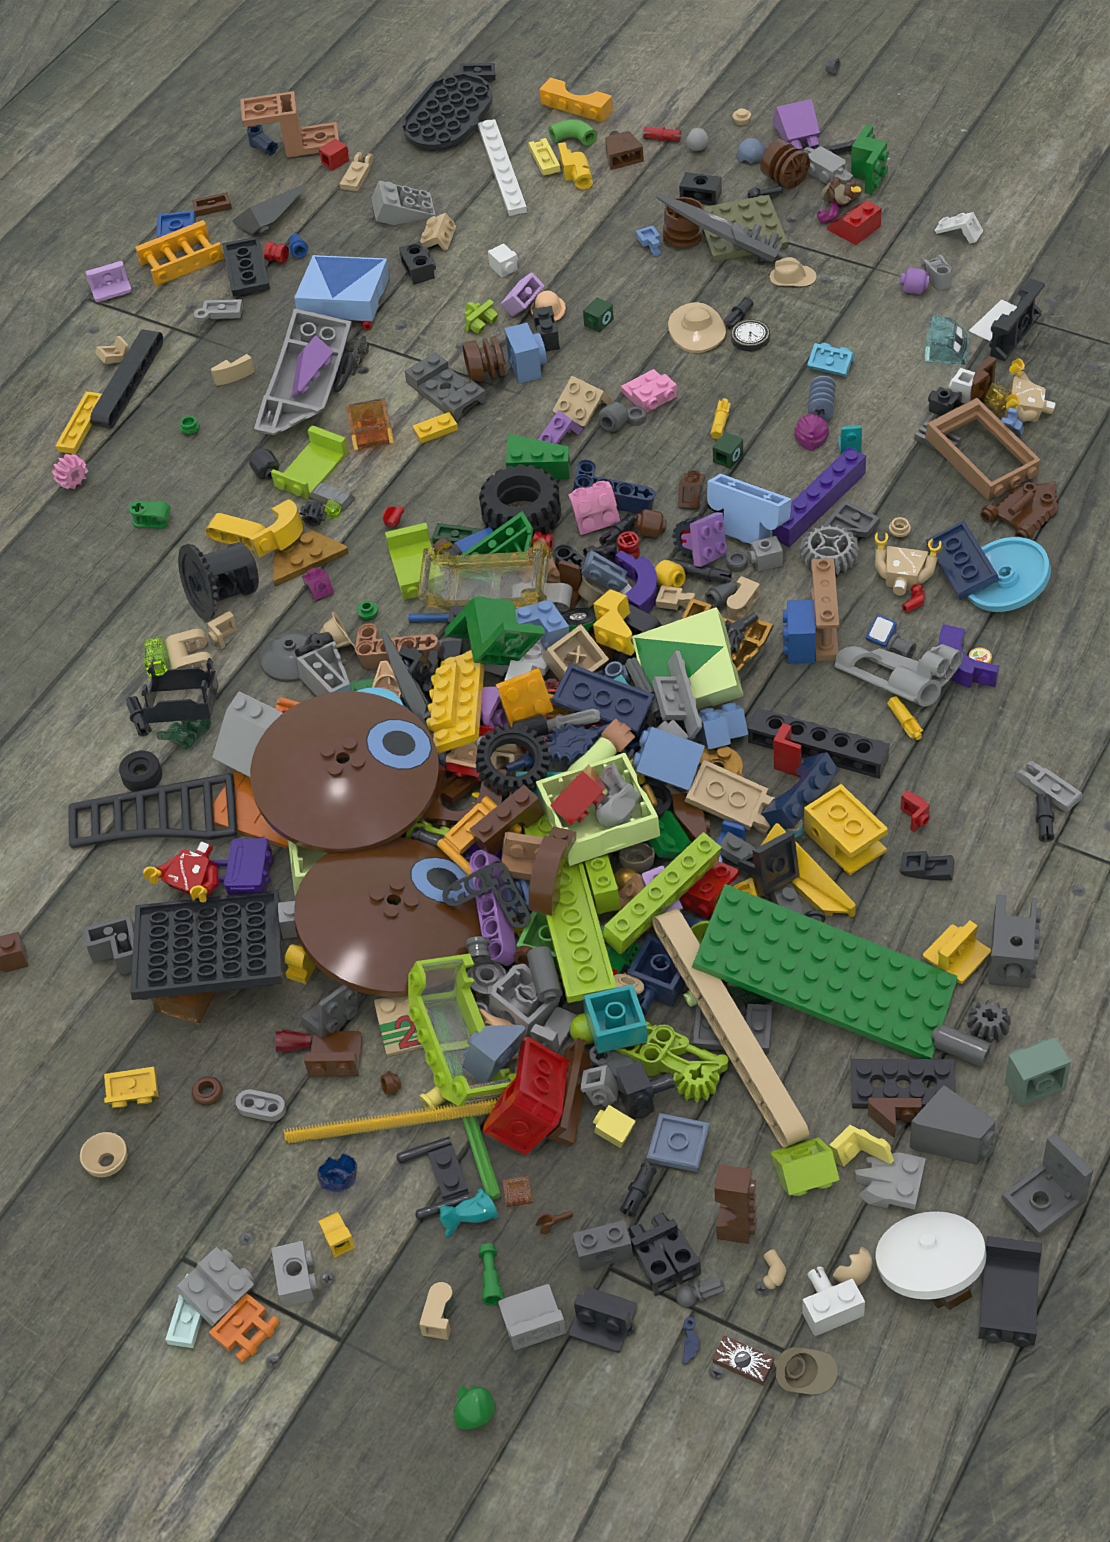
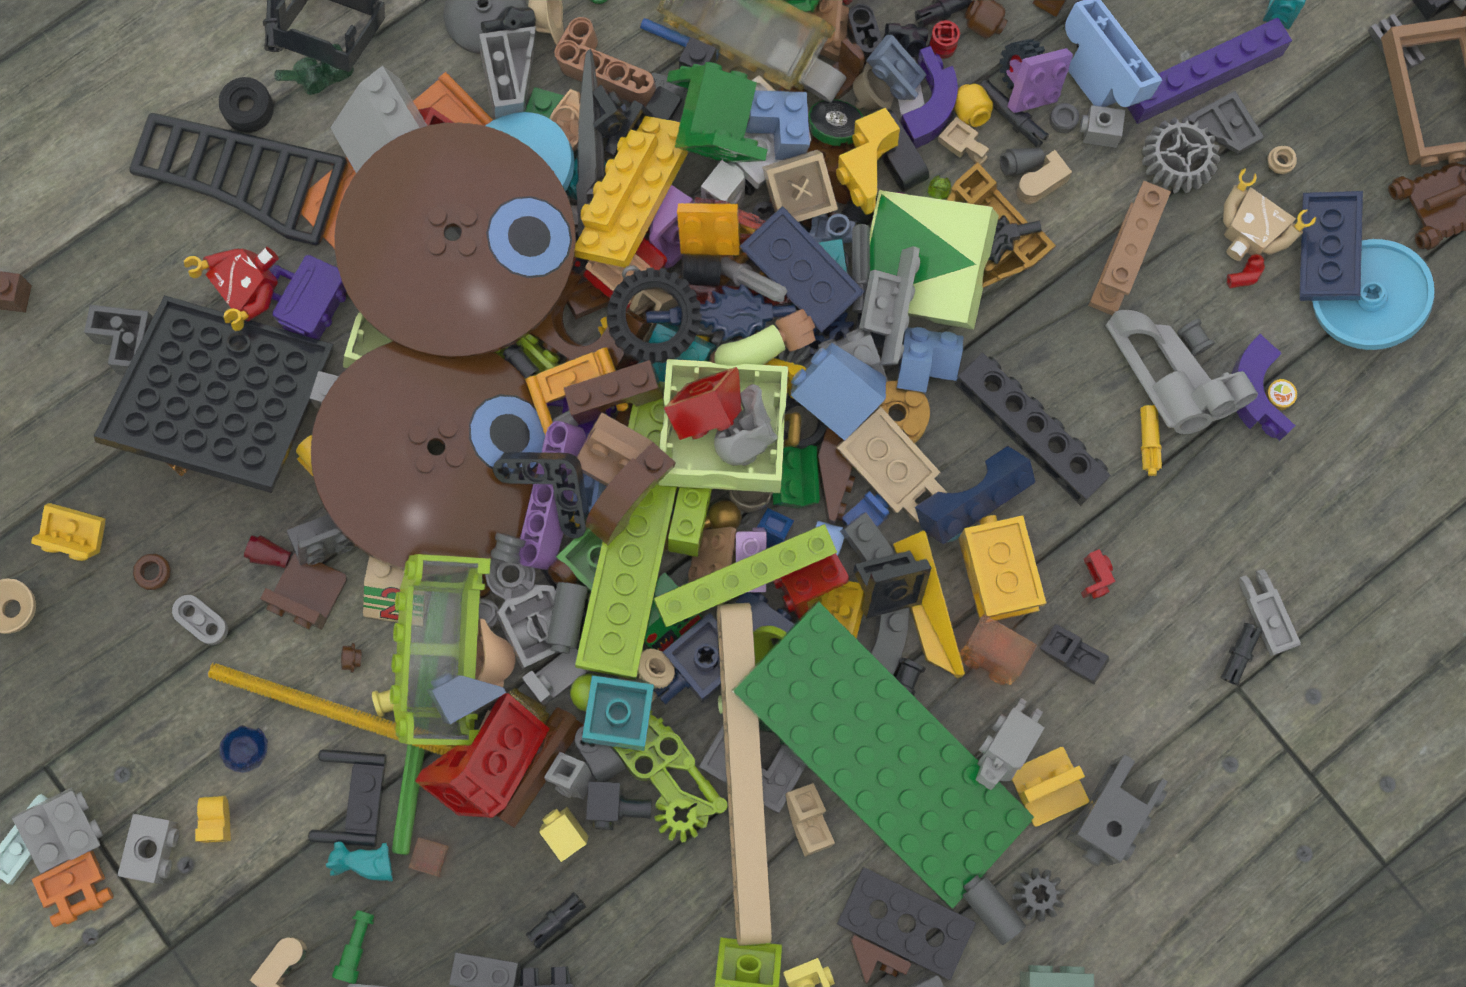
camera: 15 degrees right, 25 degrees up
reddish brown hand [535,1211,573,1235] -> none
sand blue plate [647,1113,710,1172] -> none
red panel [774,723,801,777] -> none
blue brick [783,600,816,664] -> none
slope [866,615,897,647] -> none
none -> tan slope [785,783,835,856]
none -> clear orange brick [959,614,1037,685]
none -> light grey hinge [976,698,1045,790]

